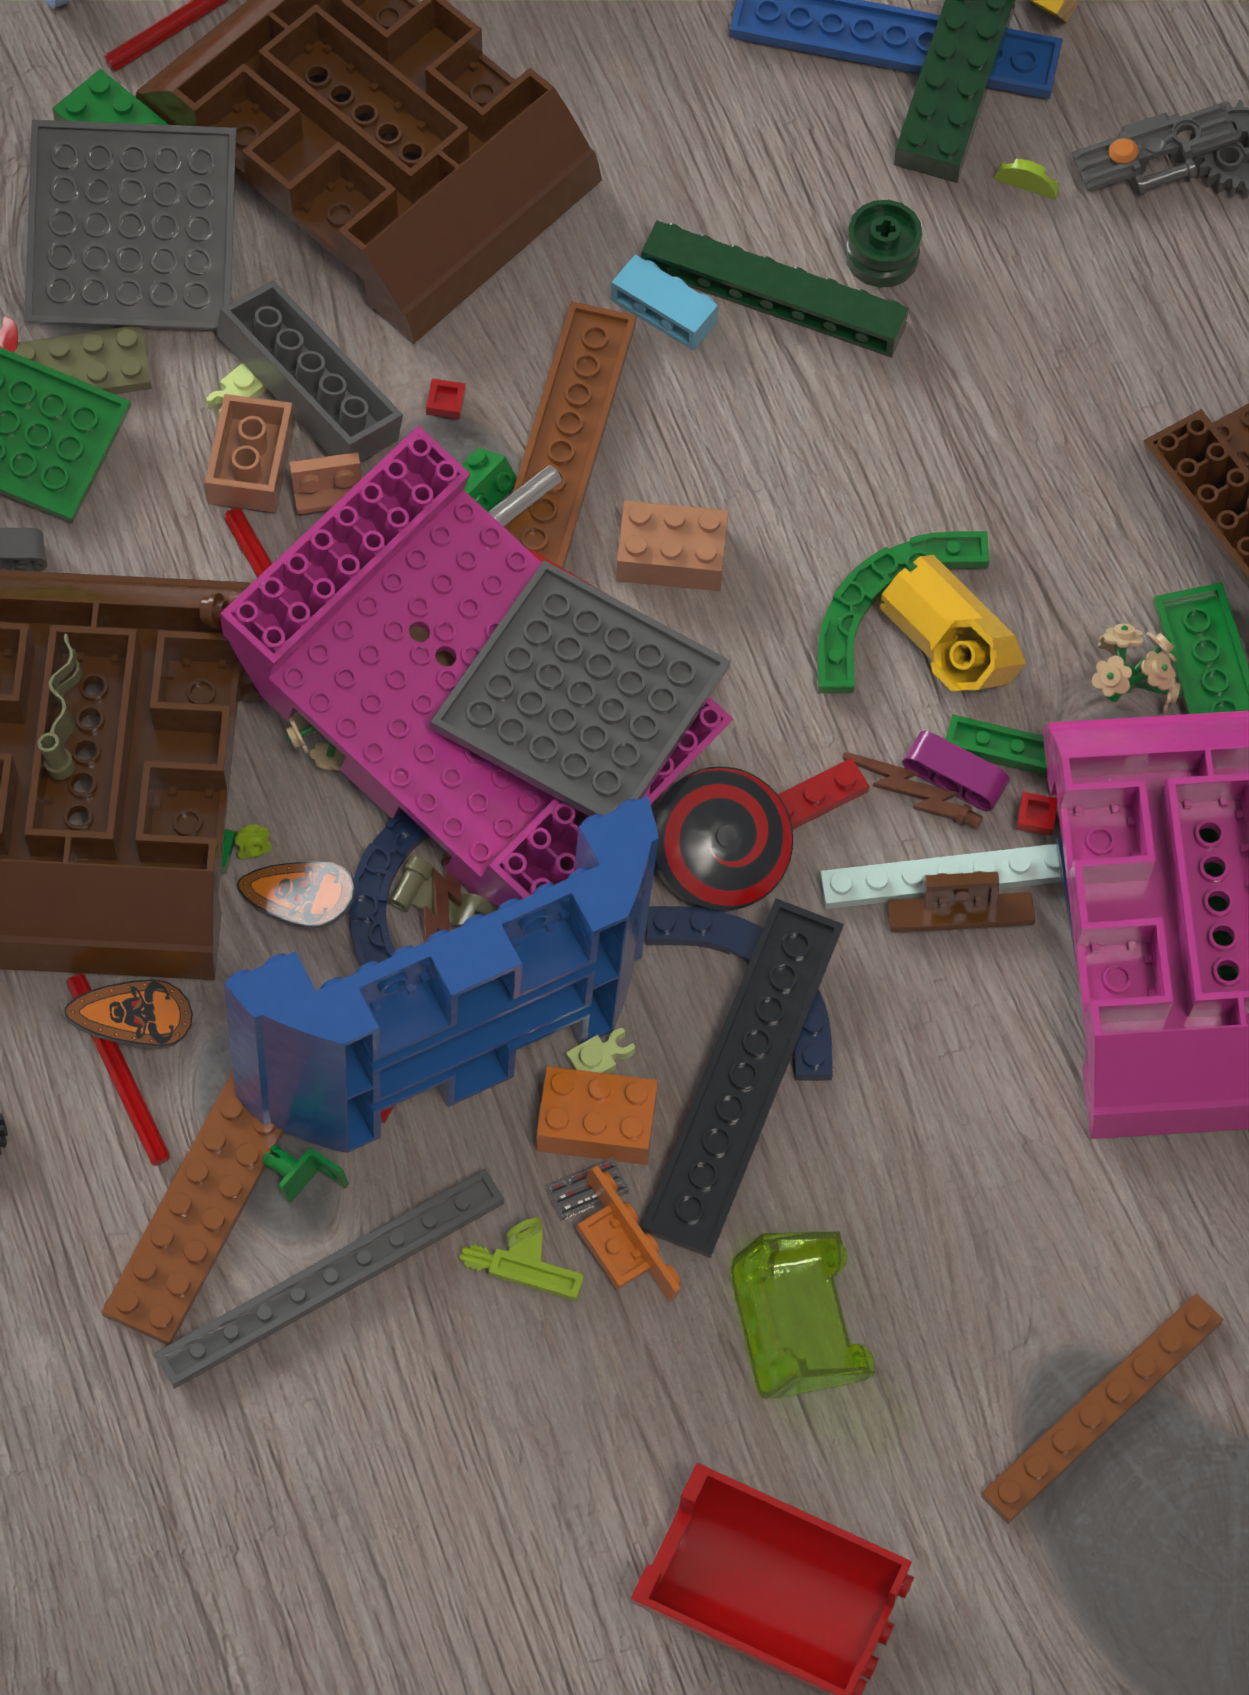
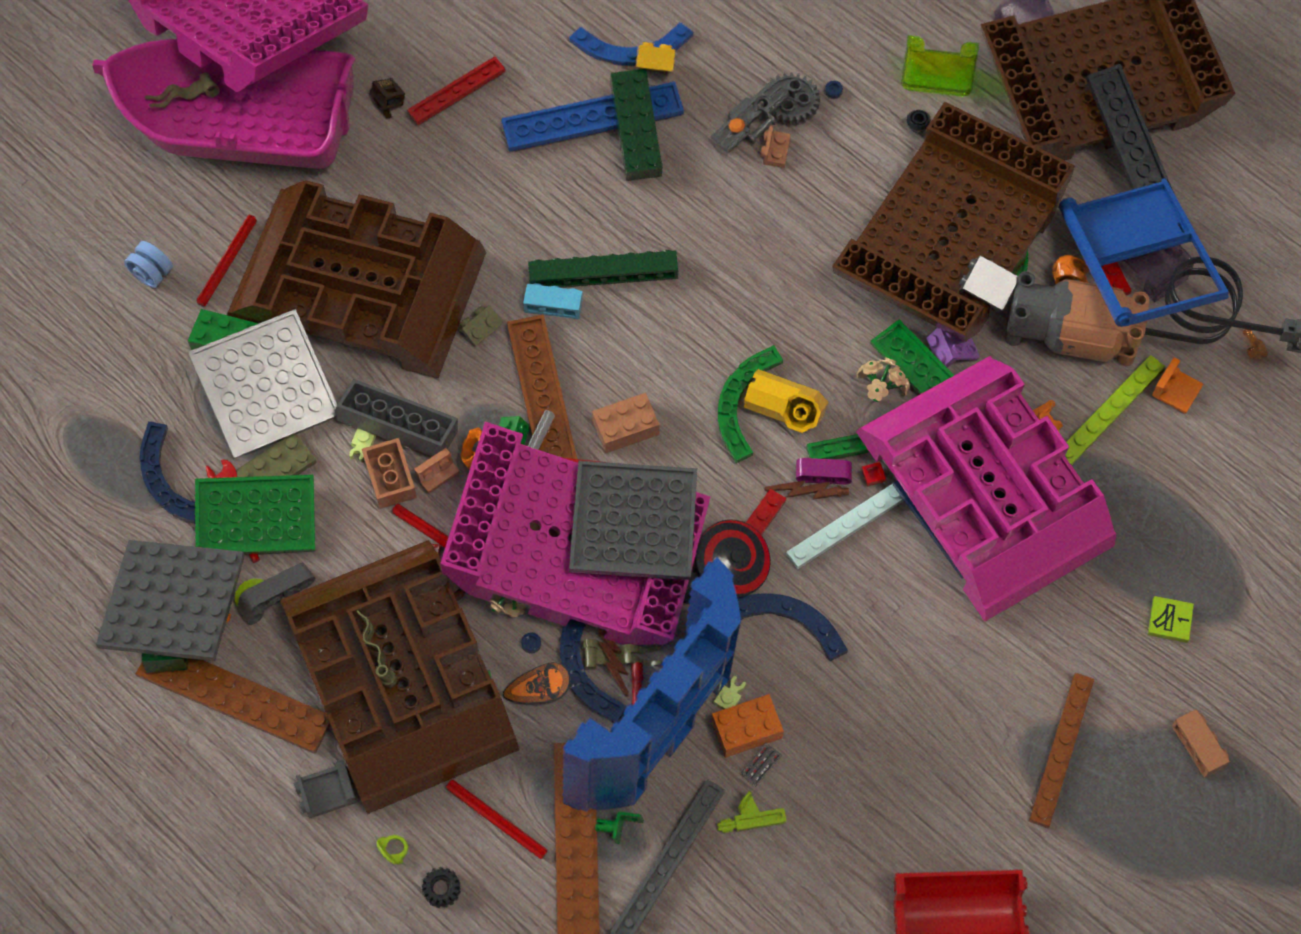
camera: 25 degrees left, 0 degrees up
shield [63,979,193,1048] -> none
reddish brown plate [200,592,229,629] -> none
lime plate [235,824,272,859] -> none
red plate [426,378,466,419] -> none
orange bracket [576,1165,681,1301] -> none
black plate [641,898,844,1258] -> none
clear neon green windscreen [730,1231,875,1399] -> none
dark green wheel [846,200,922,288] -> none
reddish brown bracket [887,871,1035,932] -> none
lime tile [993,159,1059,200] -> none
none -> olive bracket [457,305,503,346]
none -> dark blue tile [521,632,541,654]
none -> nougat bracket [761,125,791,168]

